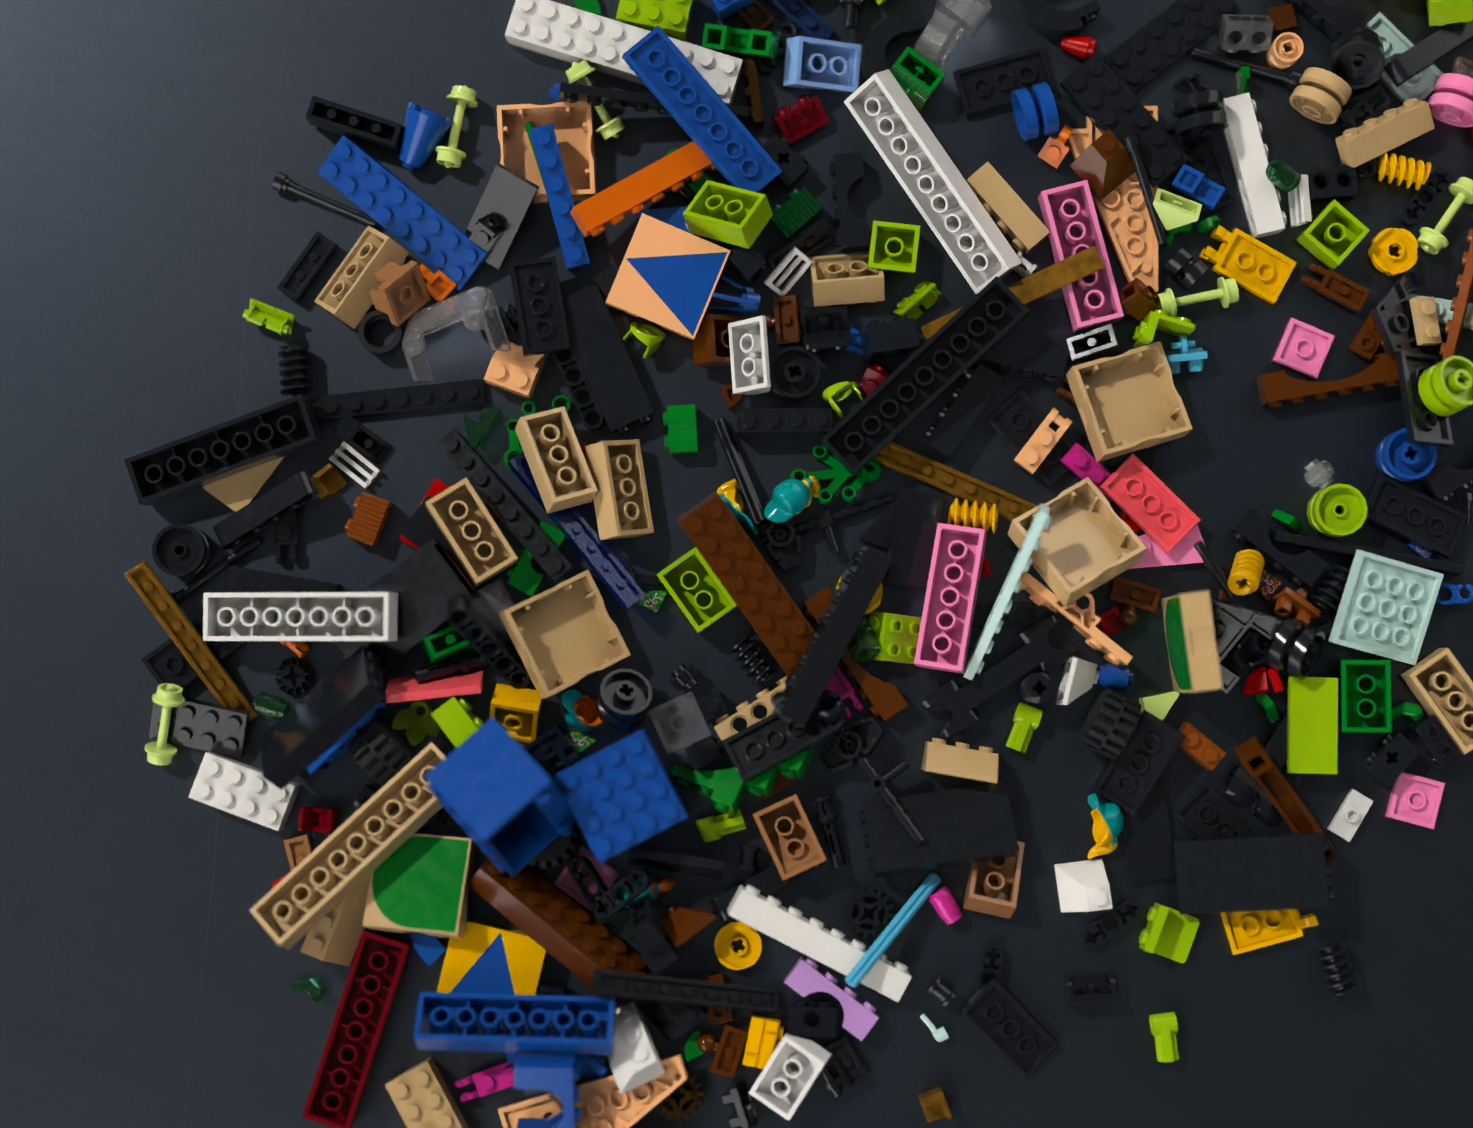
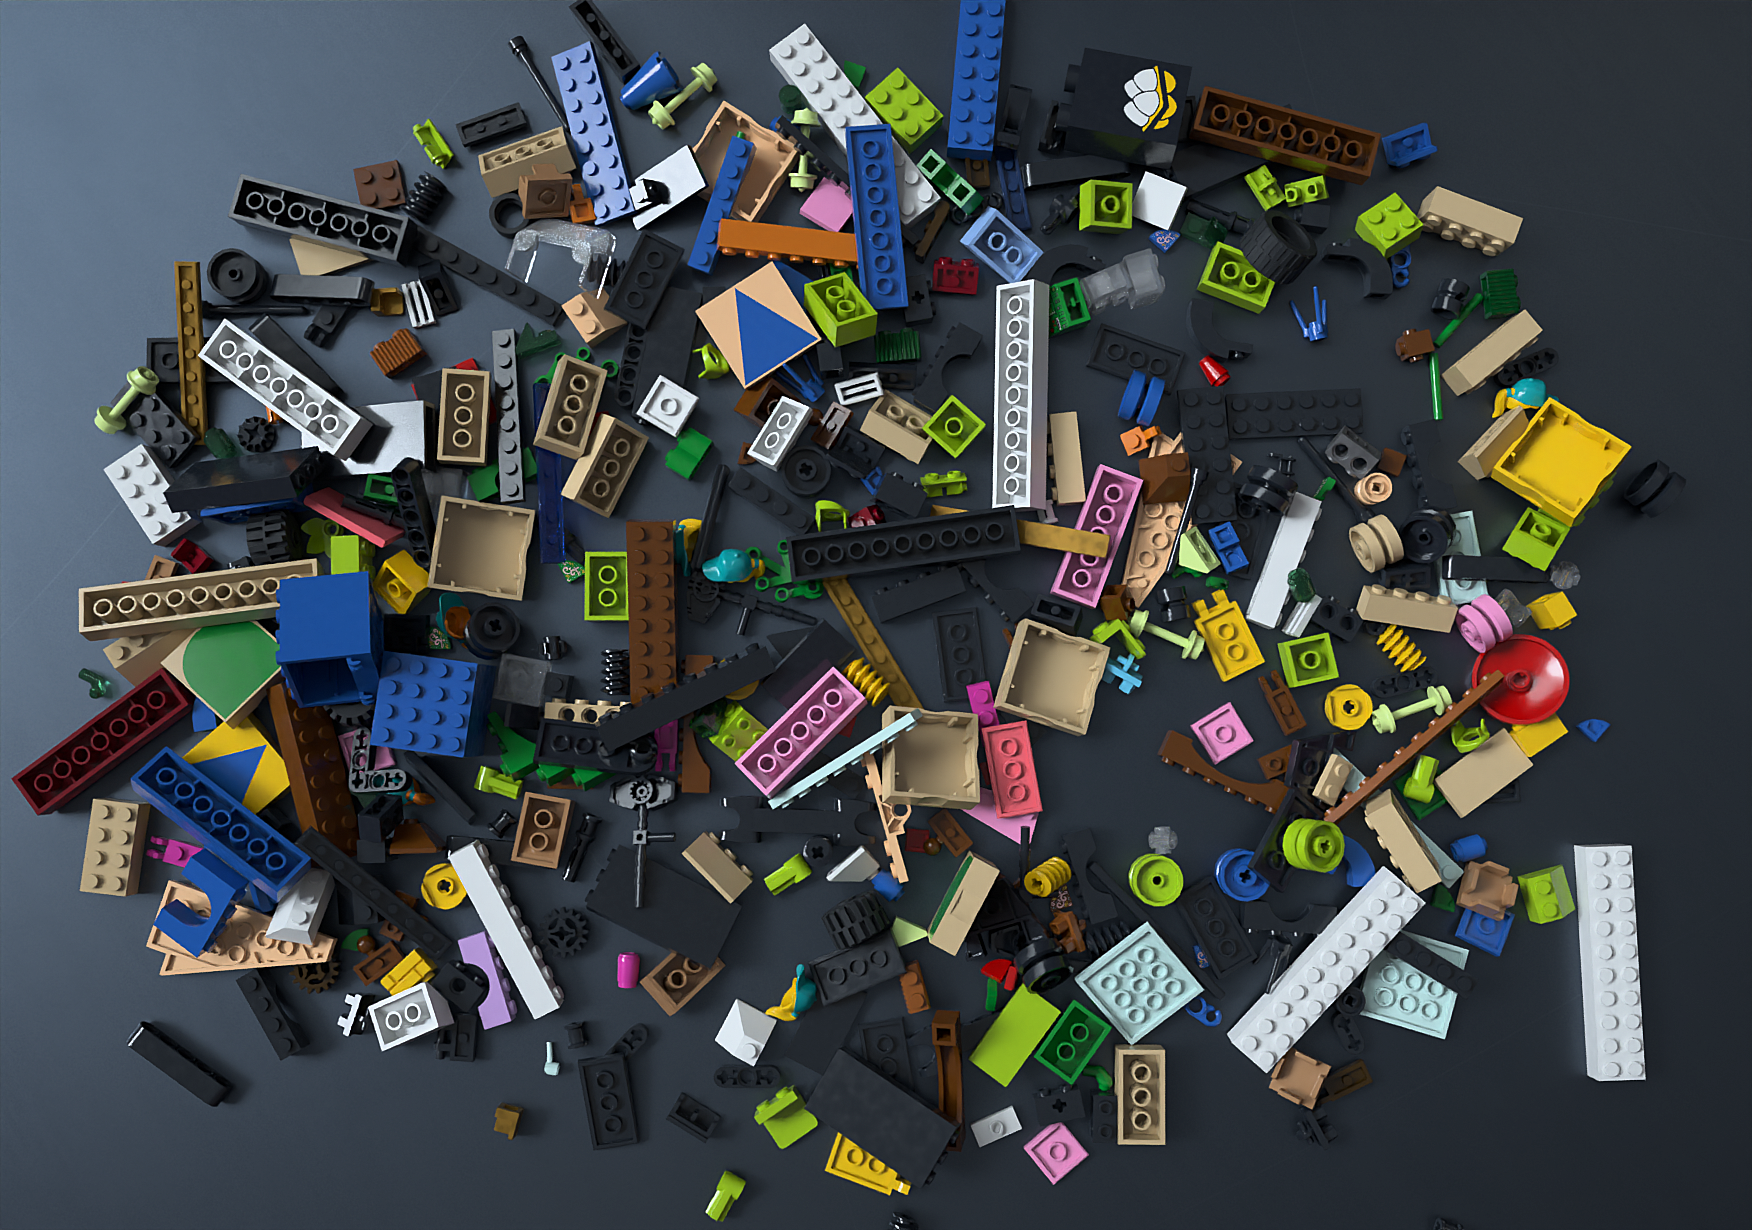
camera: 30 degrees right, 0 degrees up
medium azure axle [845,873,941,988] -> none
light nougat plate [1013,407,1073,474] -> none
green tile [1271,509,1302,534] -> none
none -> reddish brown plate [353,160,407,210]
none -> white tile [636,375,700,438]
none -> clear green brick [779,85,802,114]
none -> bright pink tile [800,177,853,232]

